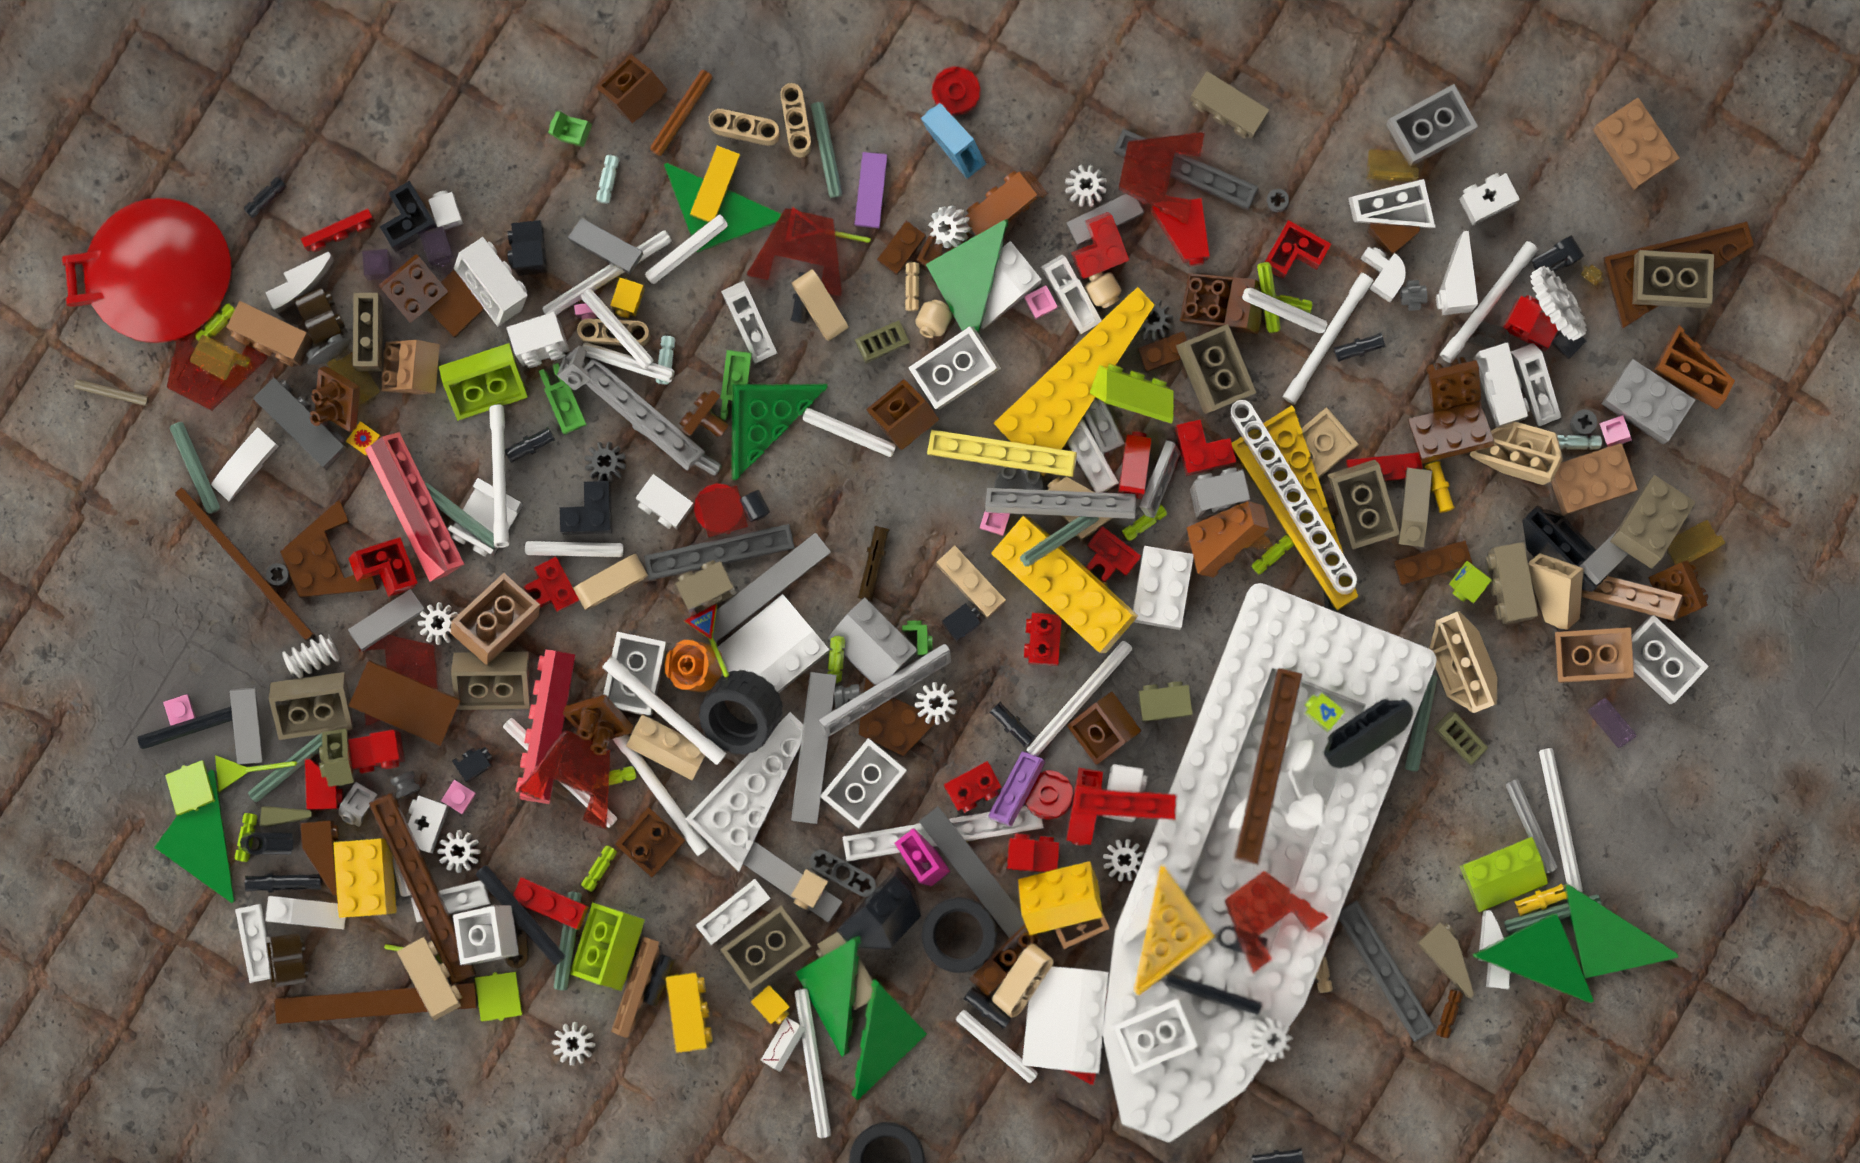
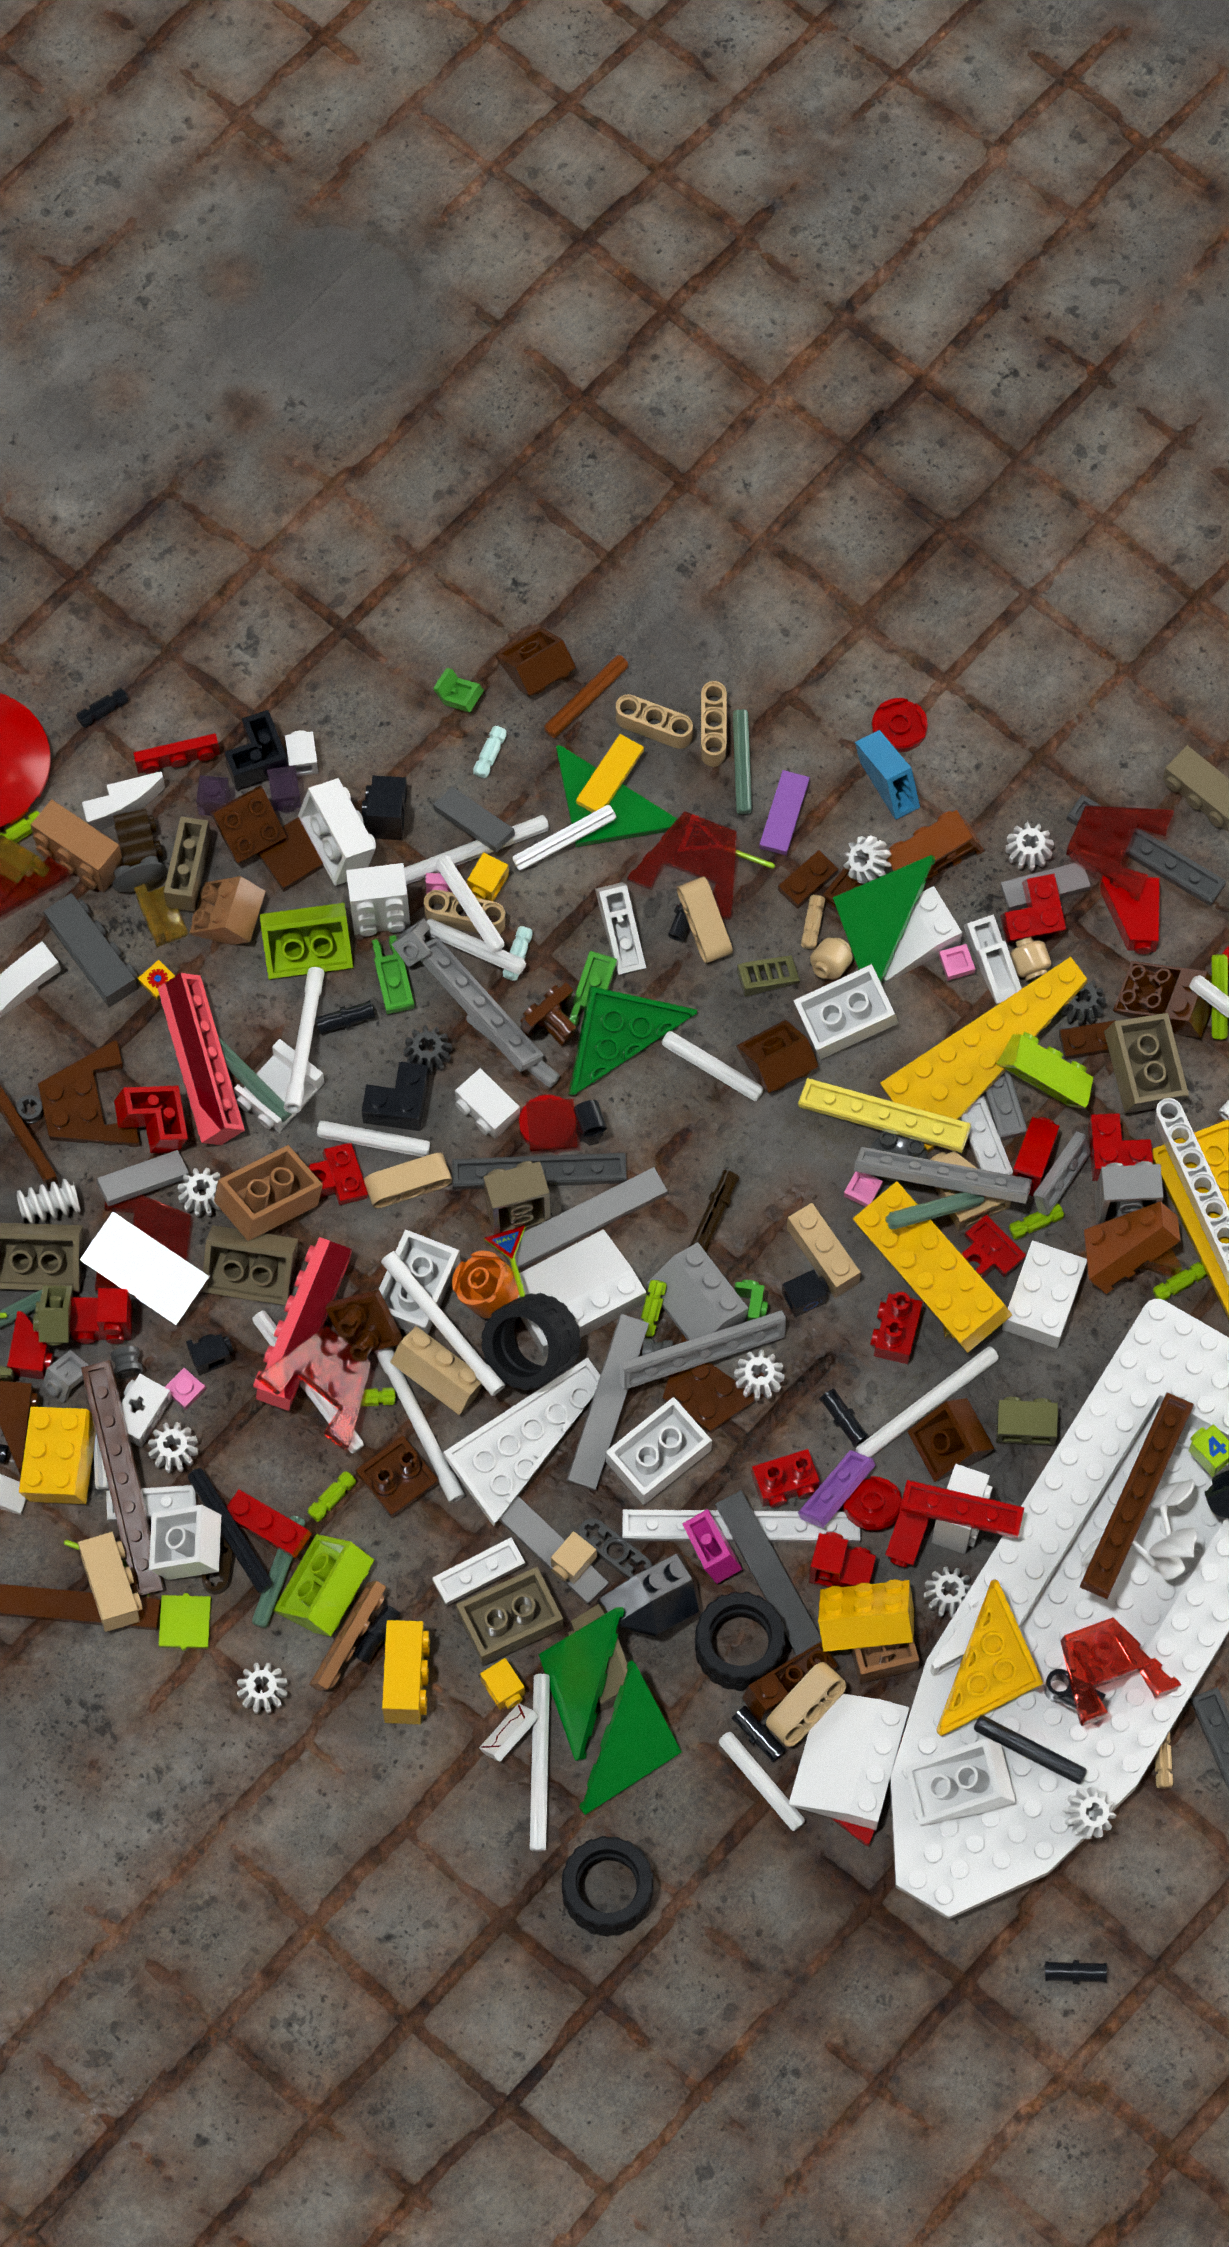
camera: 10 degrees right, 15 degrees down
reddish brown plate [310,366,360,432] -> none

